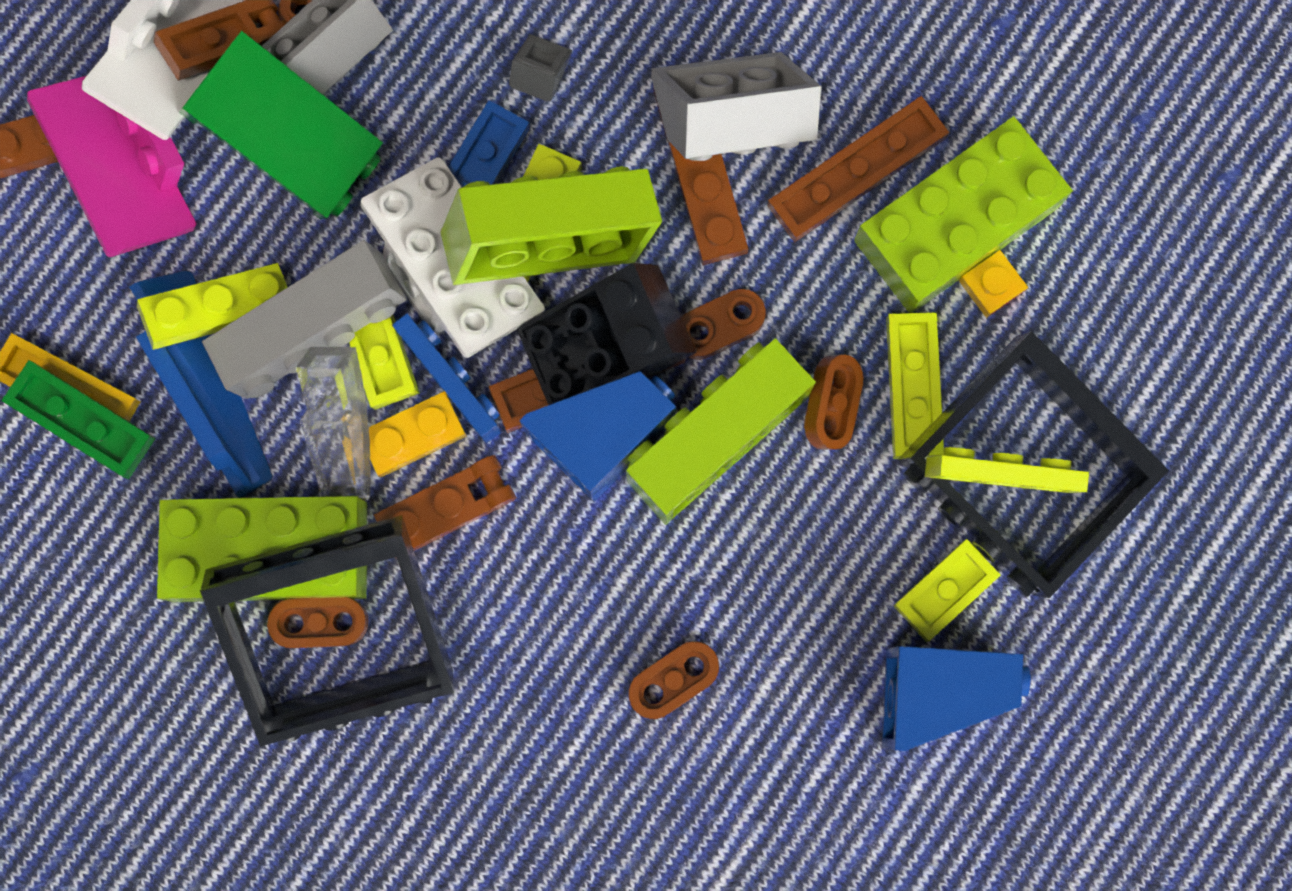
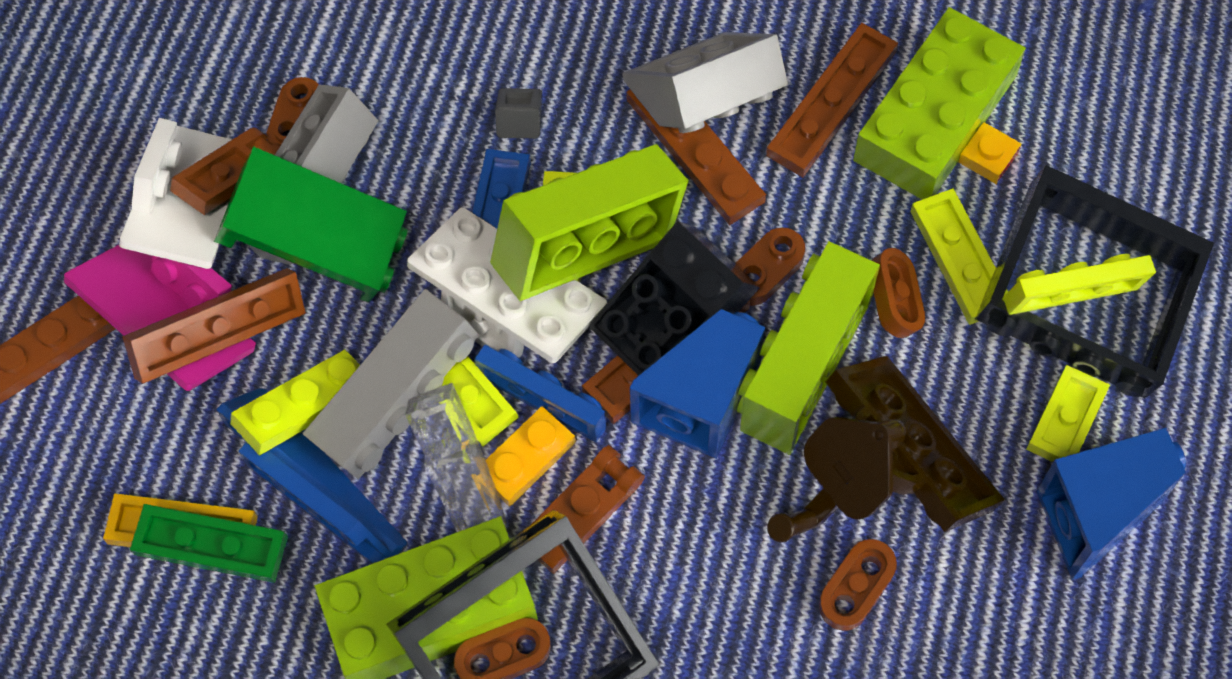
camera: 20 degrees left, 15 degrees down
none -> dark orange plate [122,268,306,384]
none -> dark brown plate [767,356,1005,543]

